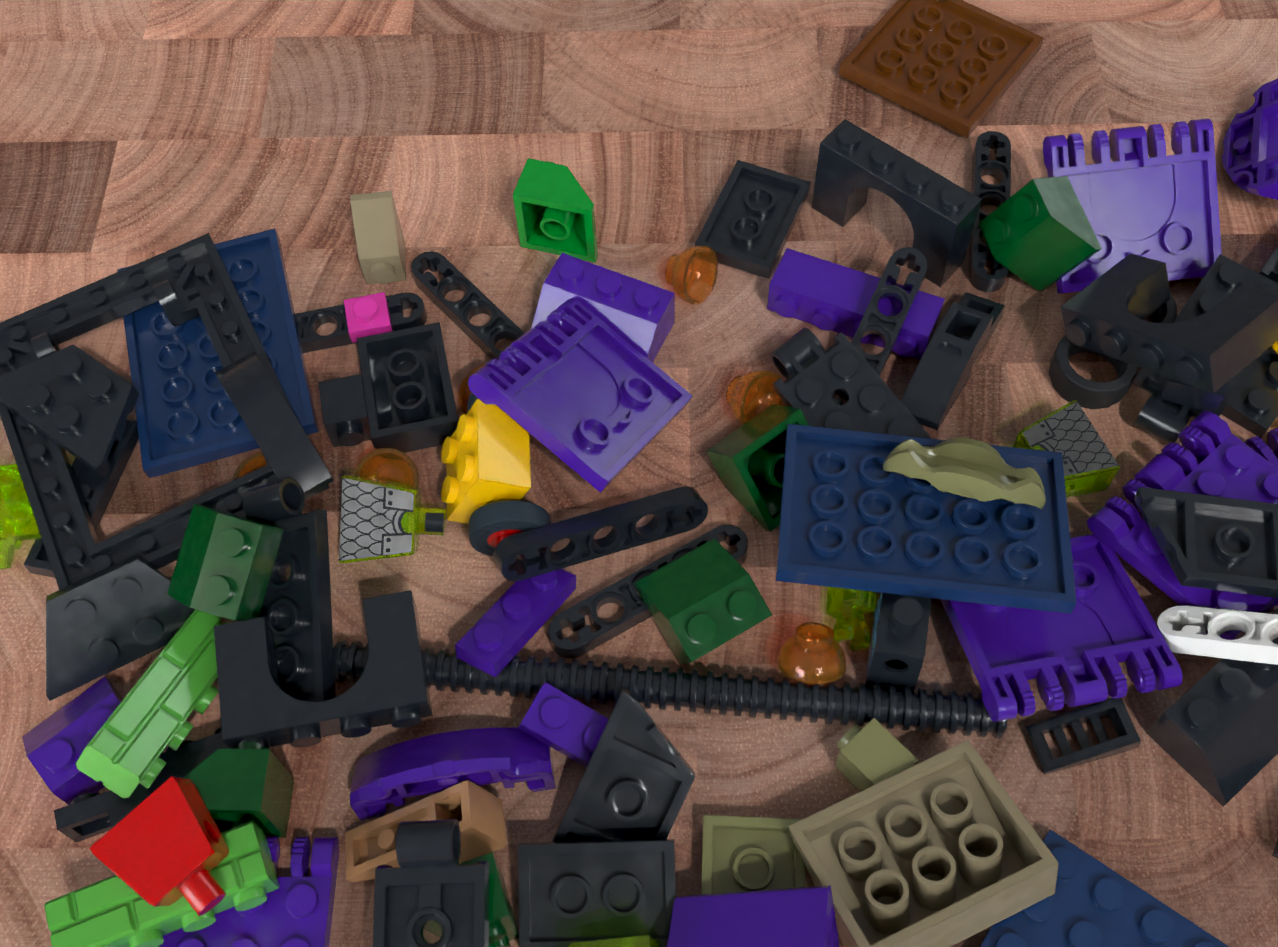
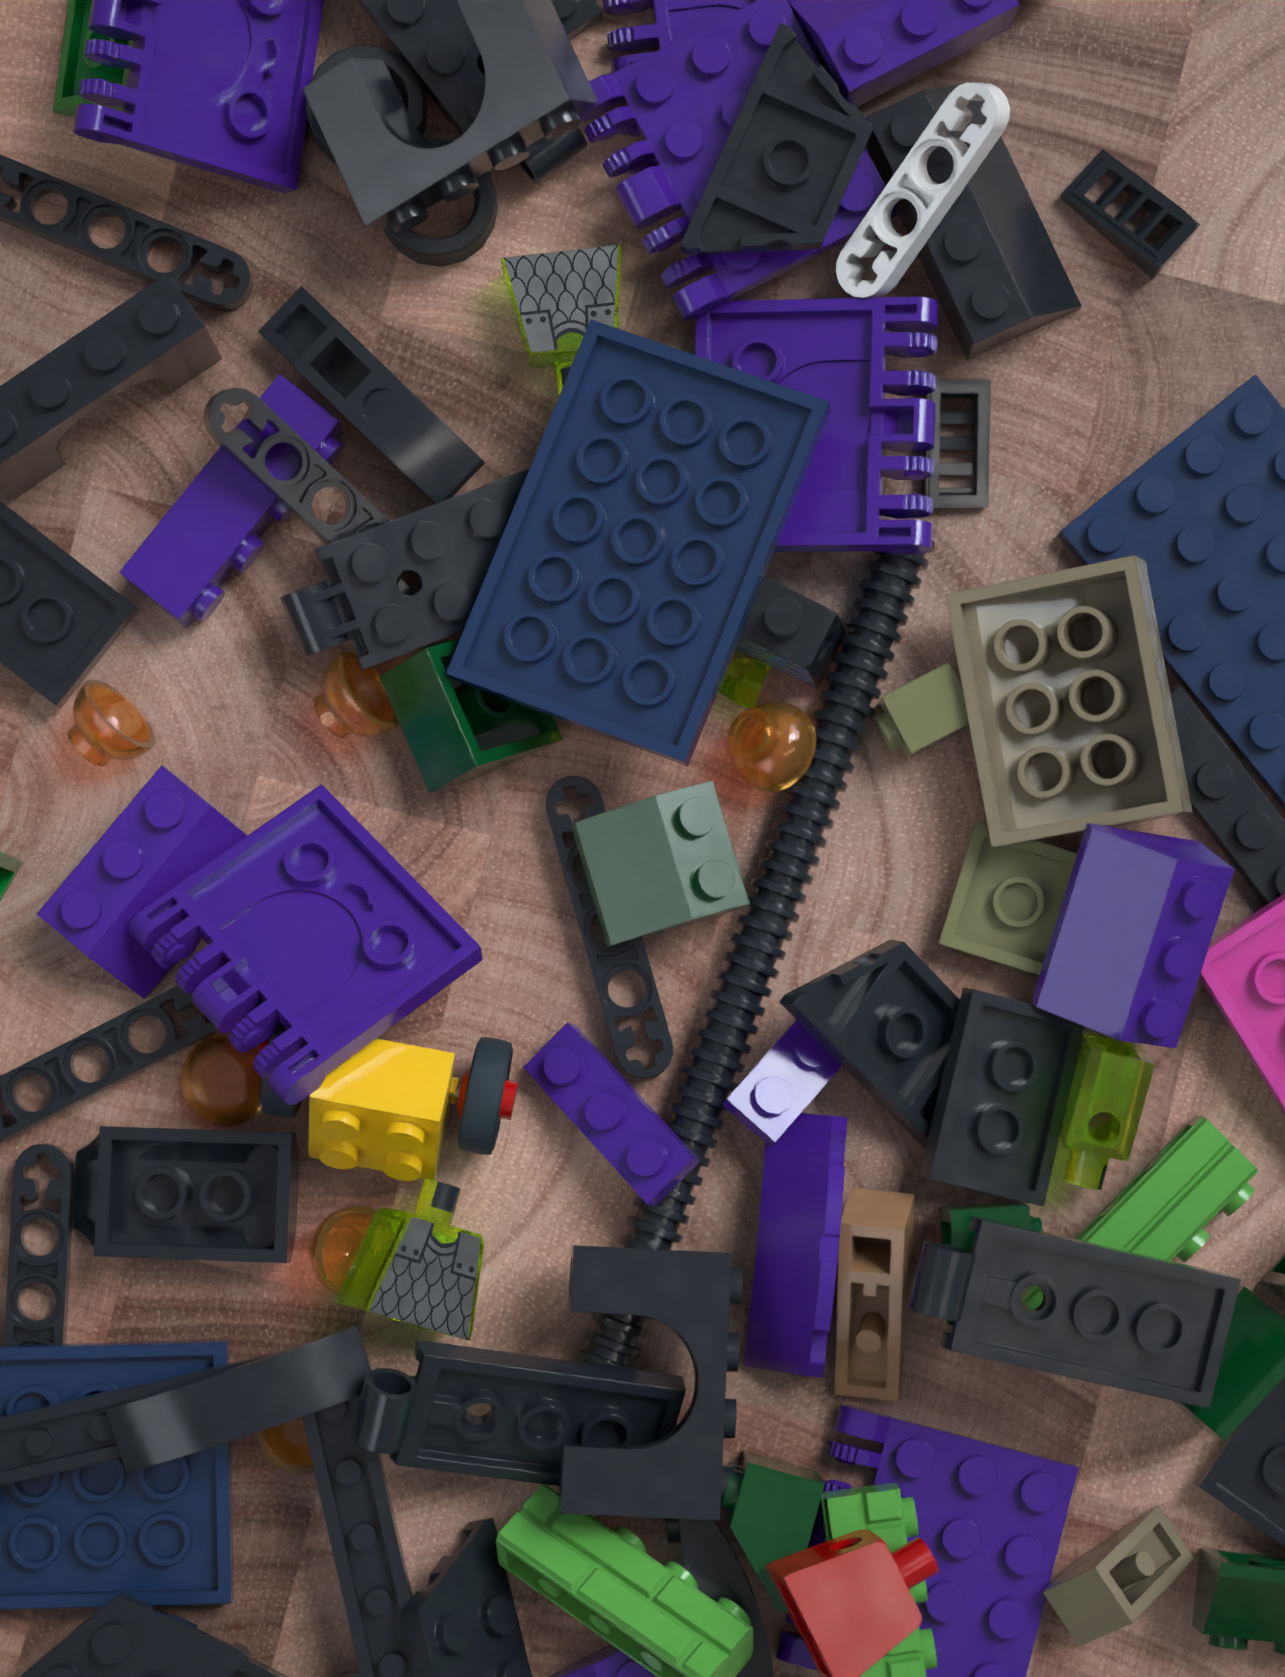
camera: 80 degrees left, 25 degrees up
dark green slope [167,504,284,621] -> none
black brick [318,374,371,447] -> none
dark pink plate [344,292,393,343] -> none
black beam [493,486,708,581] -> none
olive piece [883,437,1046,510] -> none
dark green slope [978,176,1102,291] -> none

